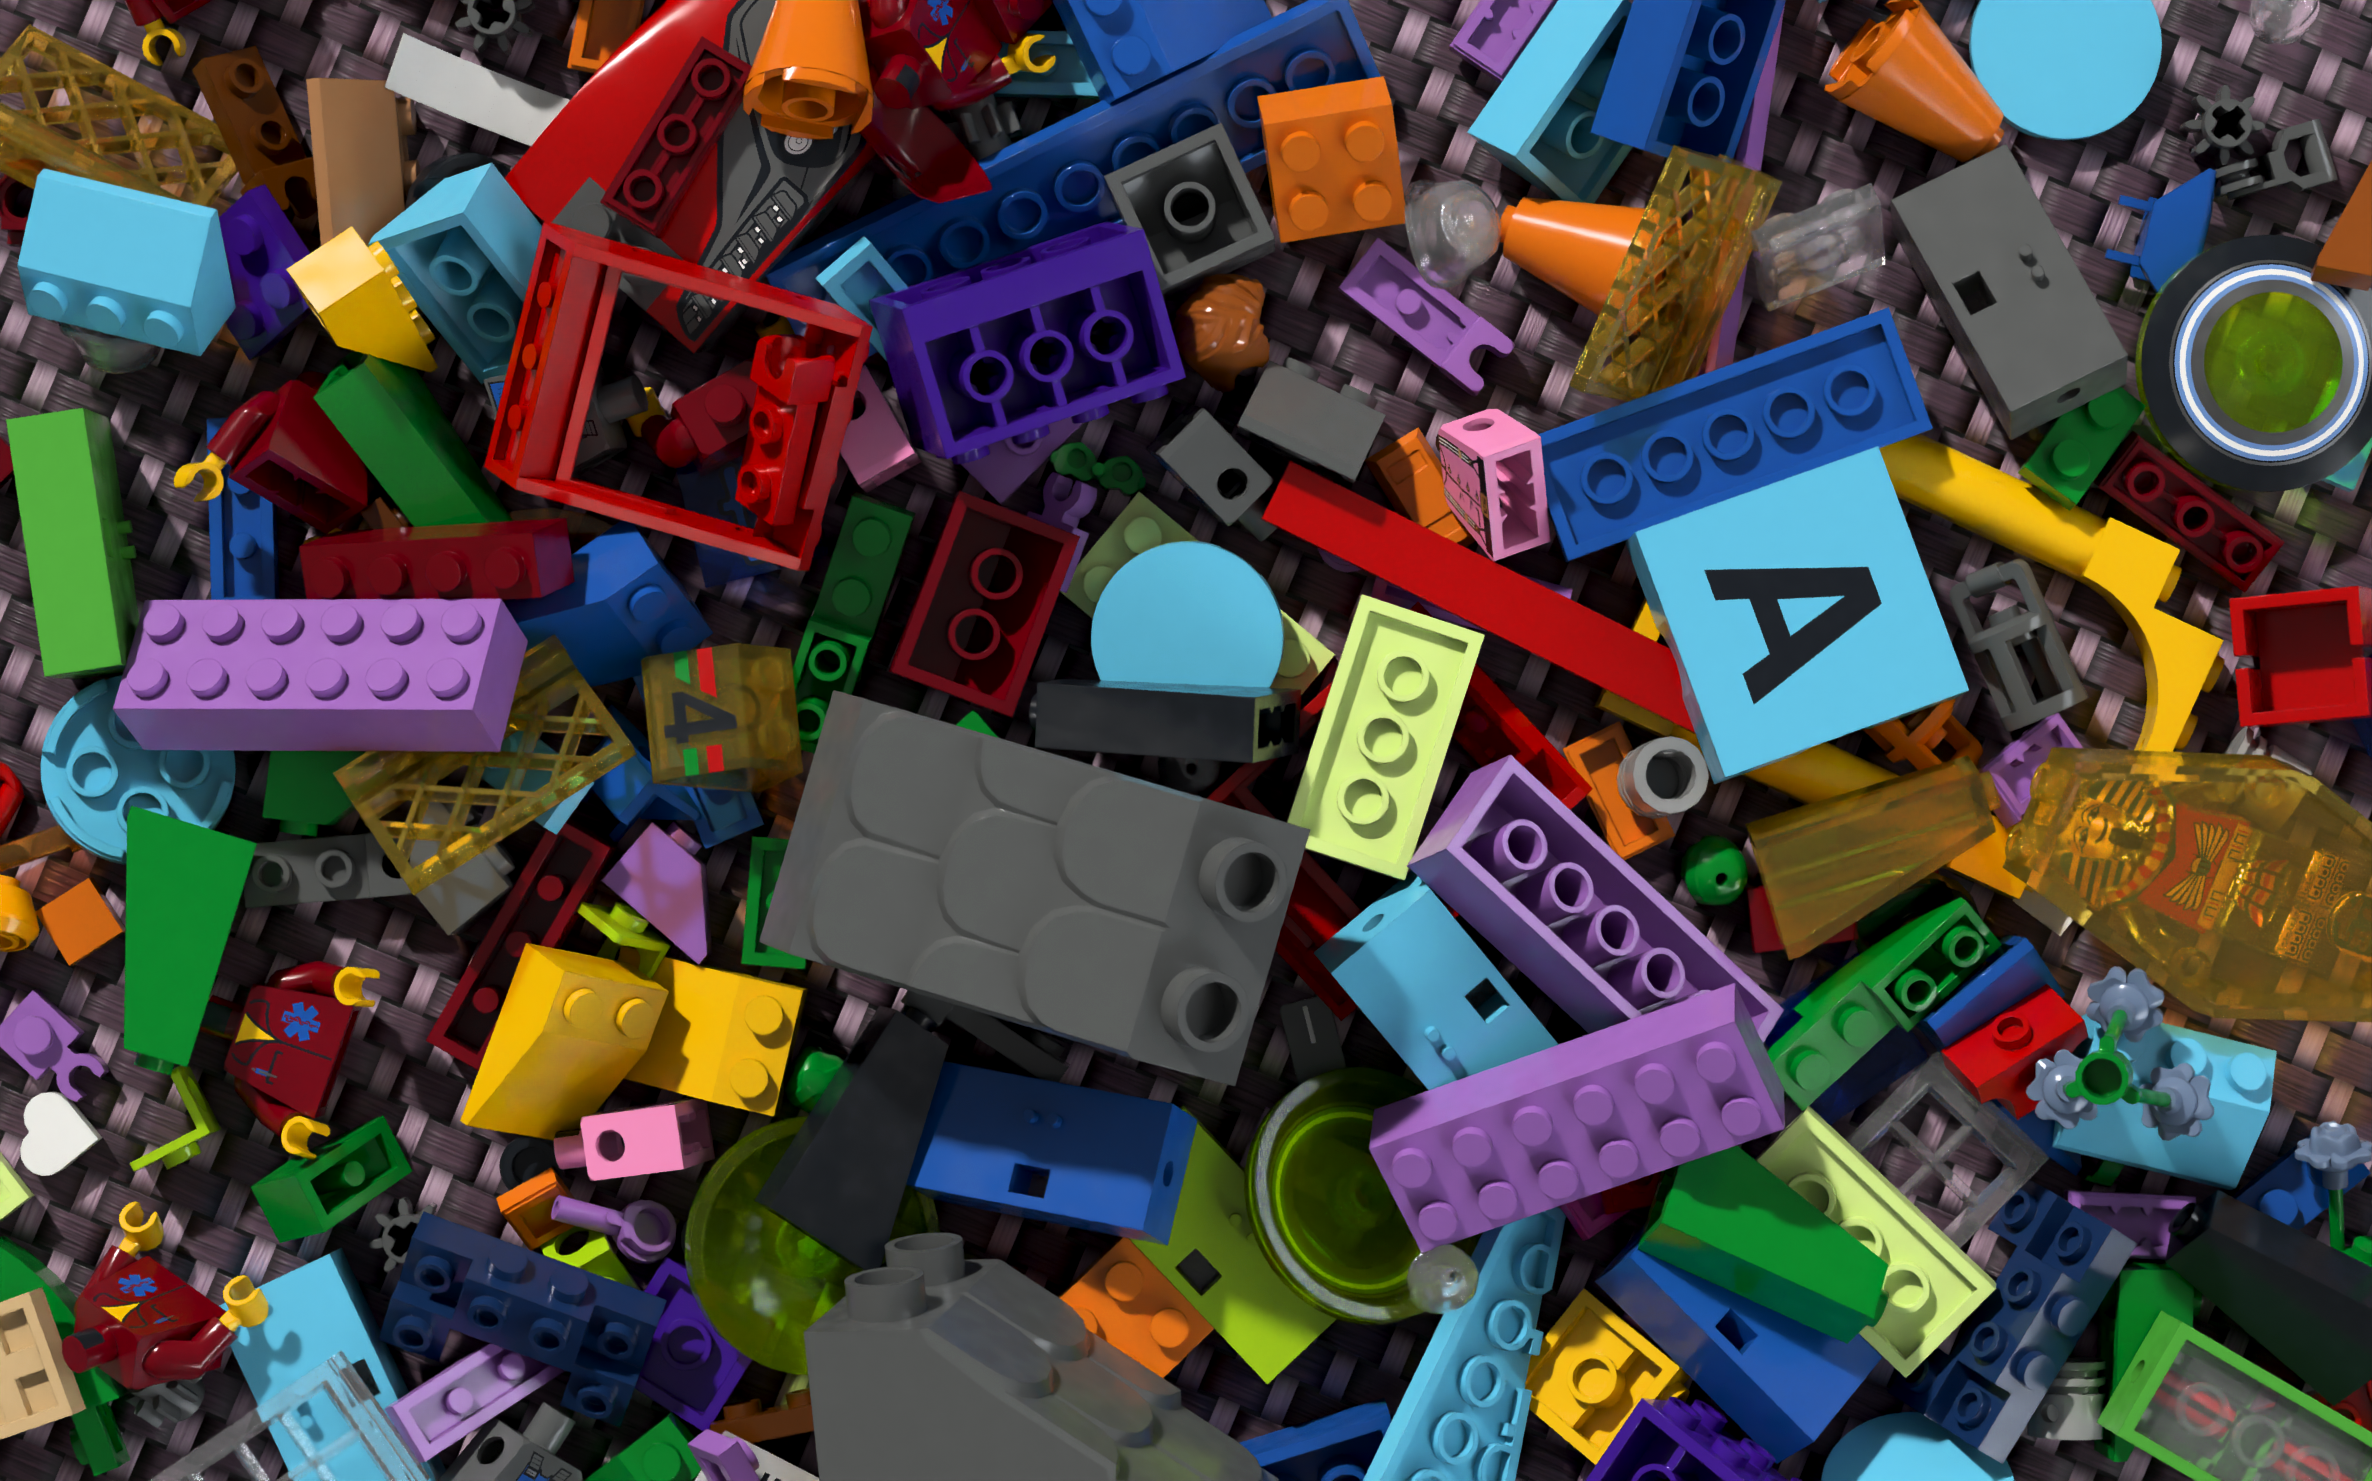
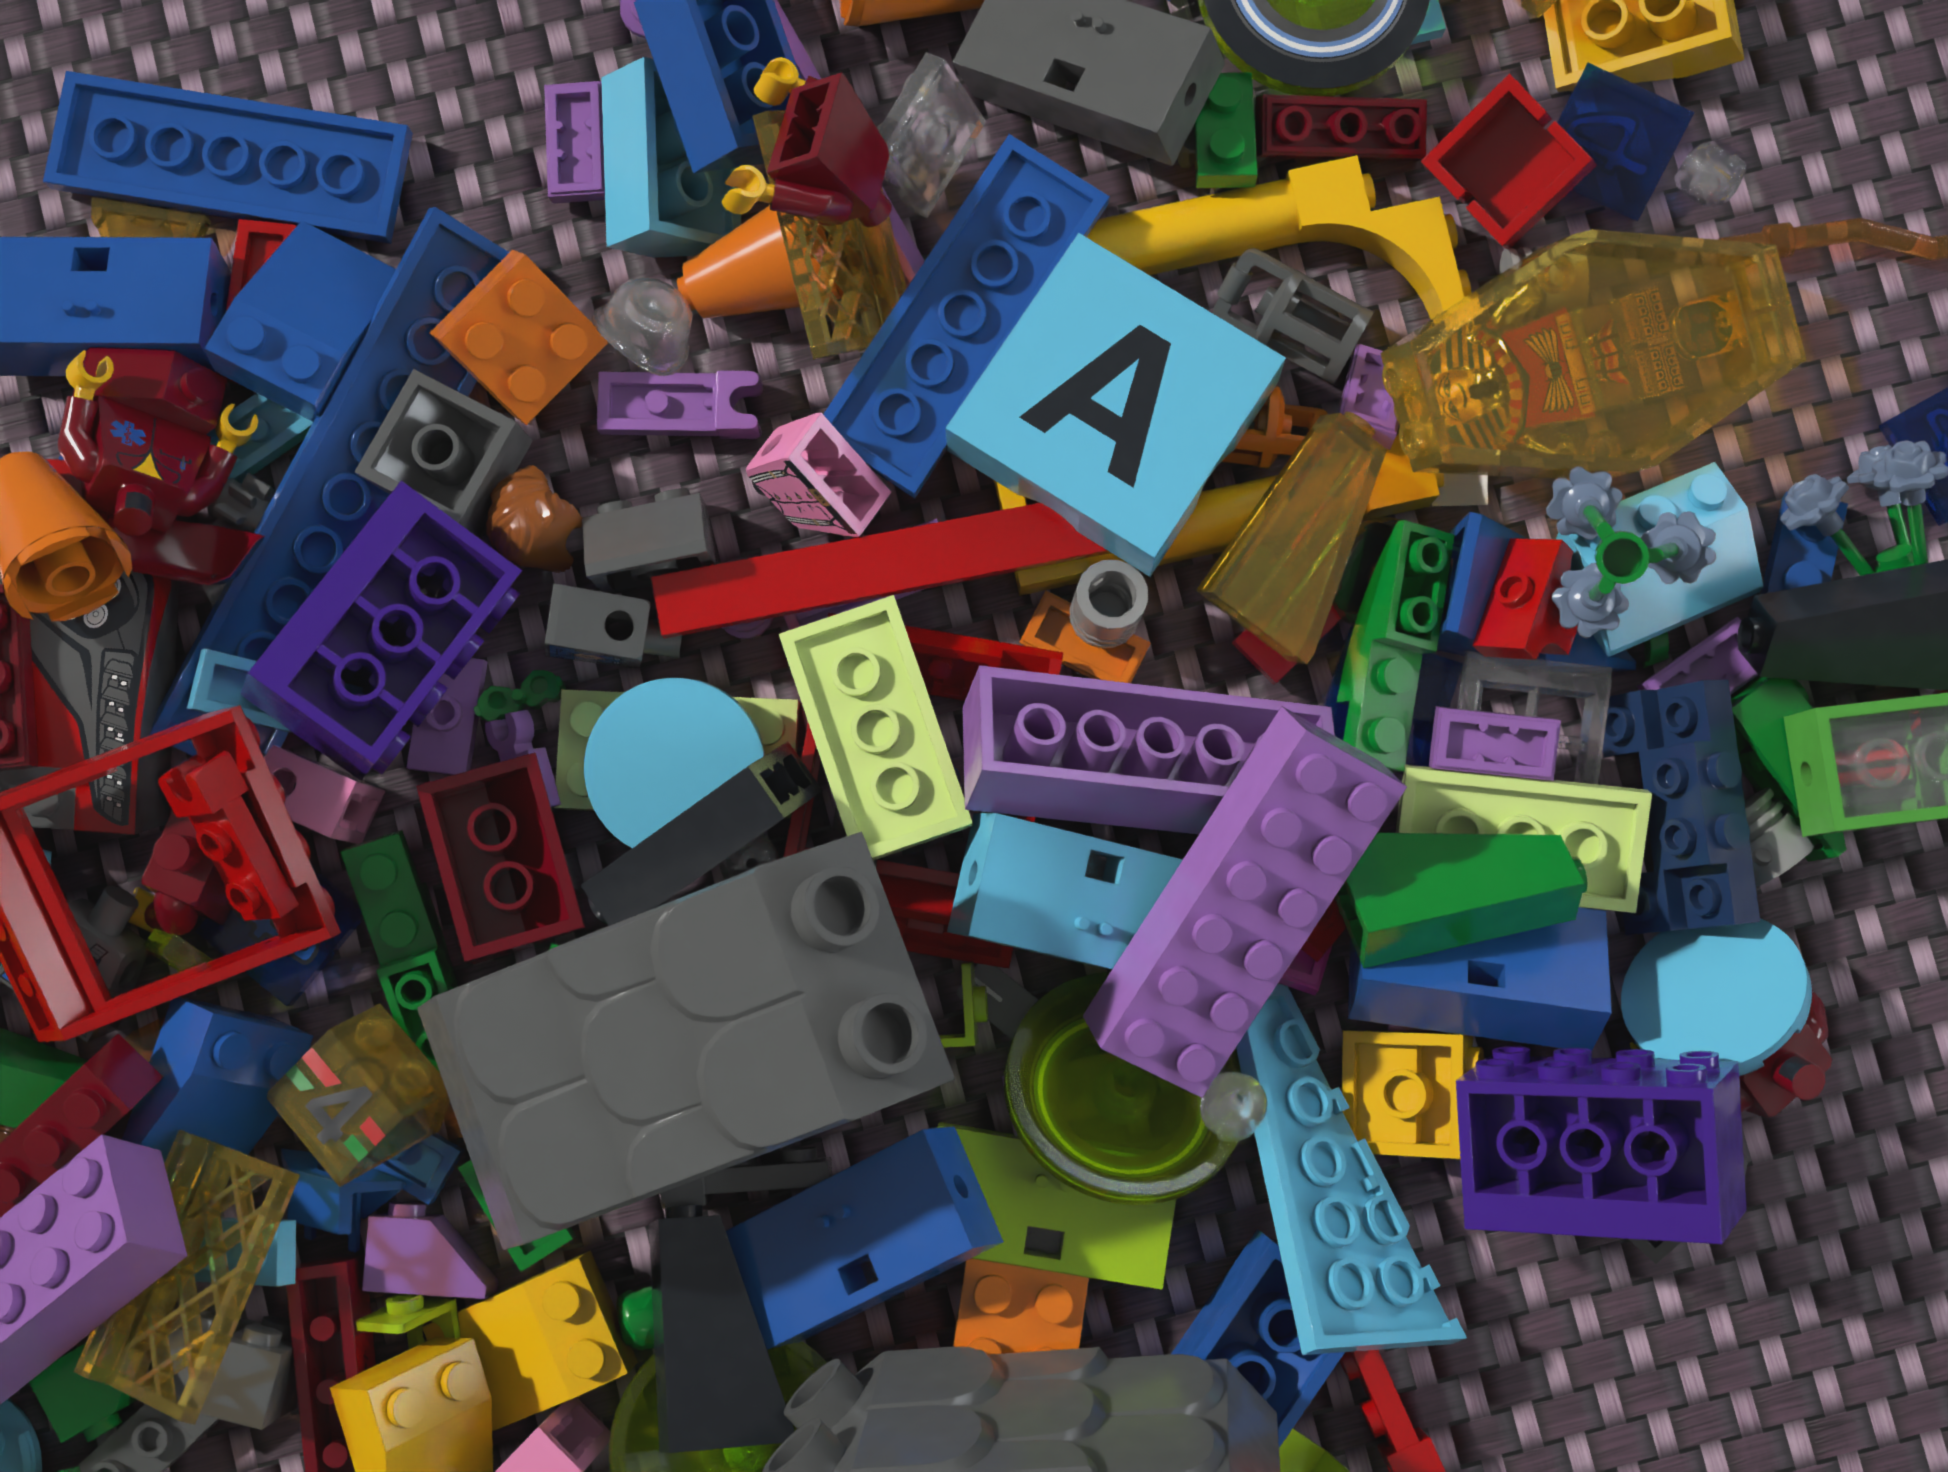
camera: 35 degrees left, 5 degrees down
orange tile [1364,427,1476,547] -> none
green piece [1680,835,1748,905] -> none
none -> clear neon green tile [143,929,213,972]
none -> dark red torso [722,57,892,228]
none -> lime bracket [939,961,988,1048]
none -> medium lavender plate [1429,706,1561,781]

